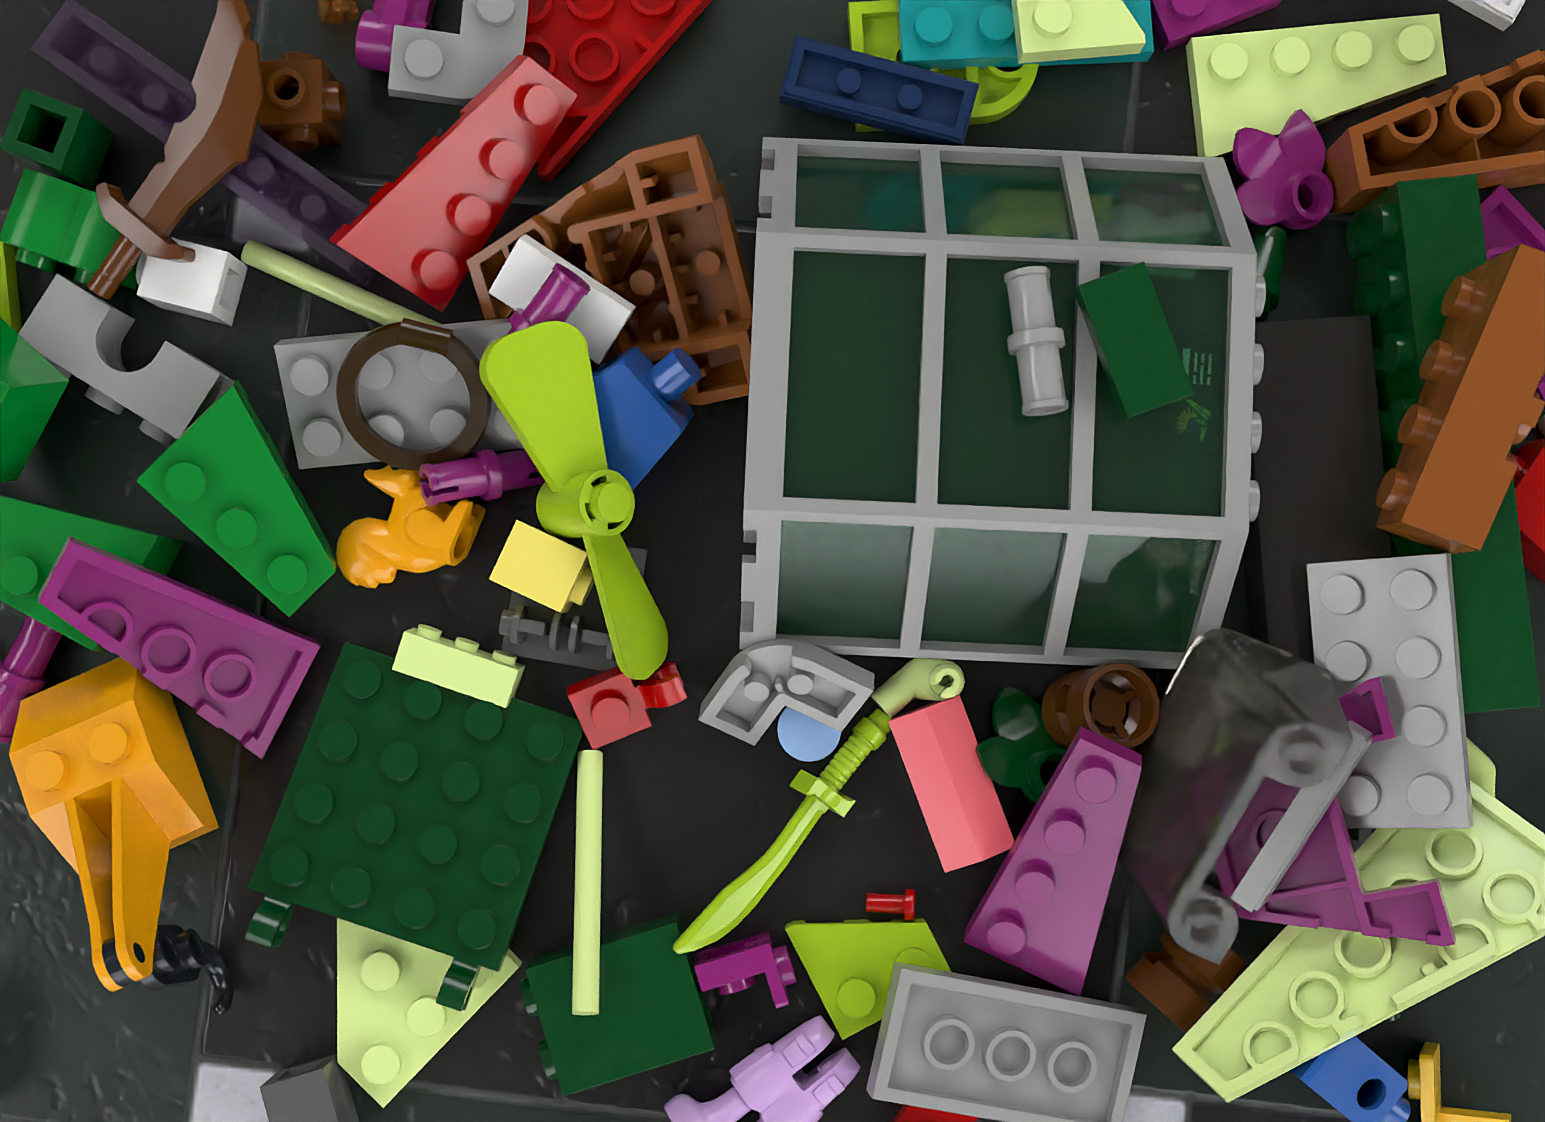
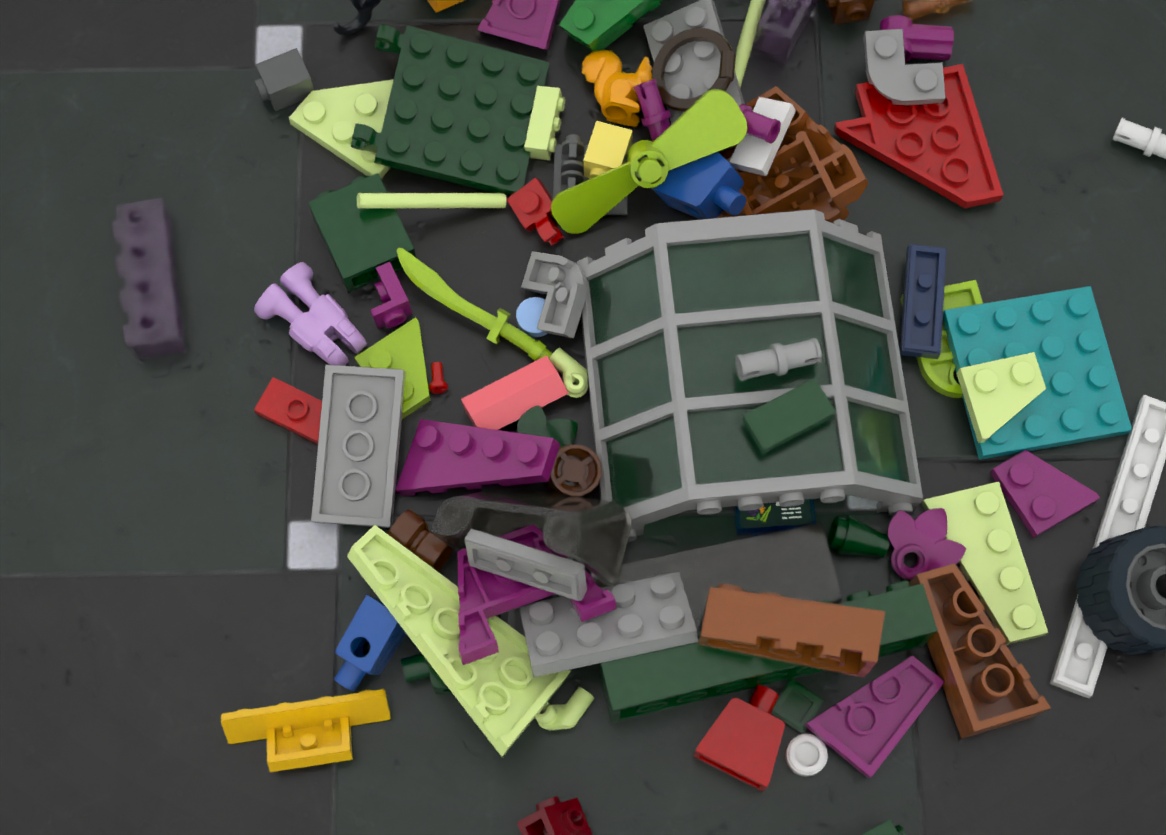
camera: 85 degrees right, 15 degrees down
wing [328,55,577,312] -> none

